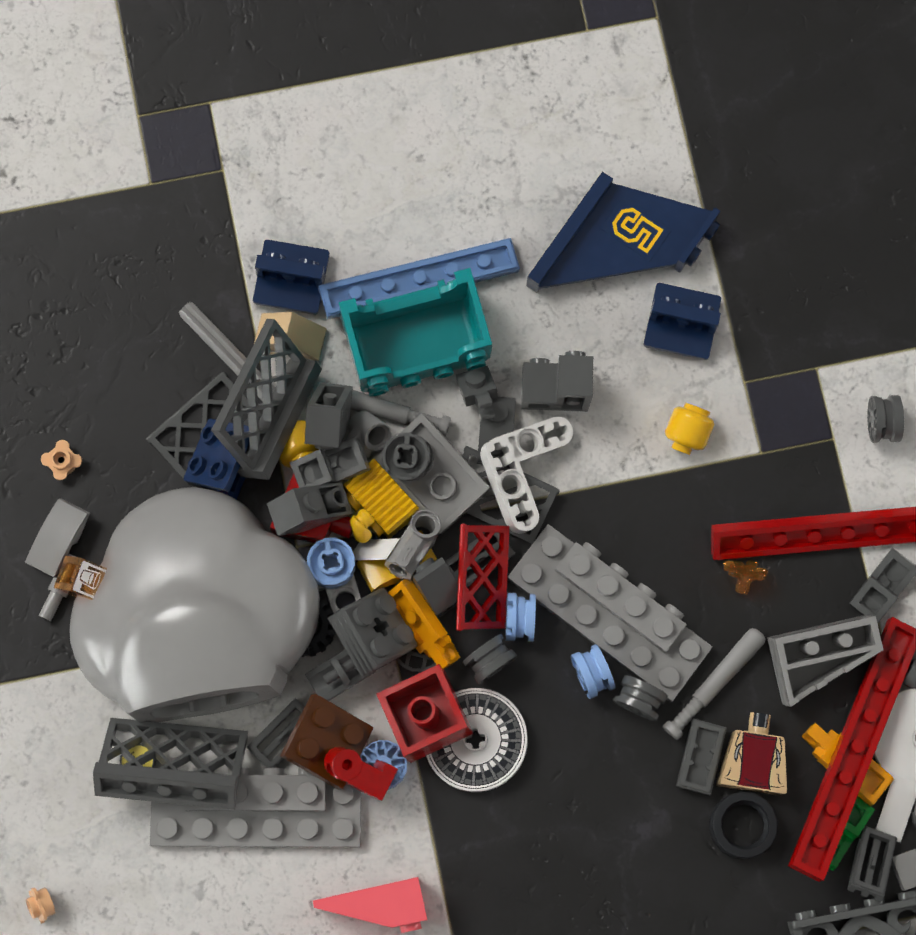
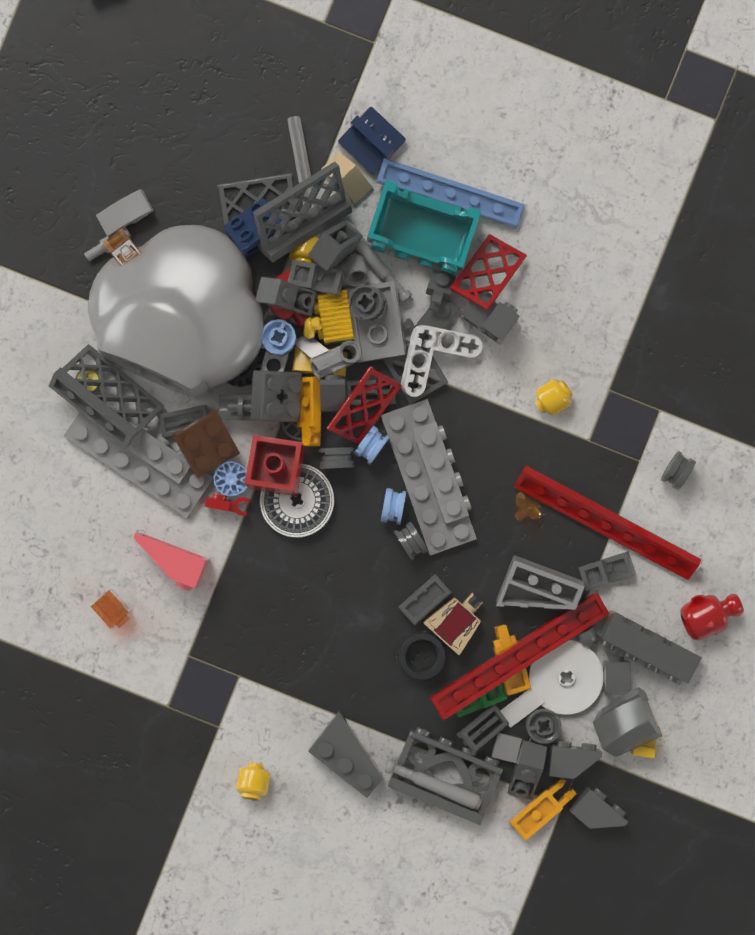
camera: 40 degrees right, 10 degrees up
light nougat plate [41,440,82,480] -> none
red leg [324,746,398,801] -> none
dark blue piece [526,171,720,293] -> none
dark blue bracket [643,283,721,360] -> none
light grey piece [663,628,766,740] -> none
none -> red plate [204,493,250,516]
none -> red window [450,234,527,311]

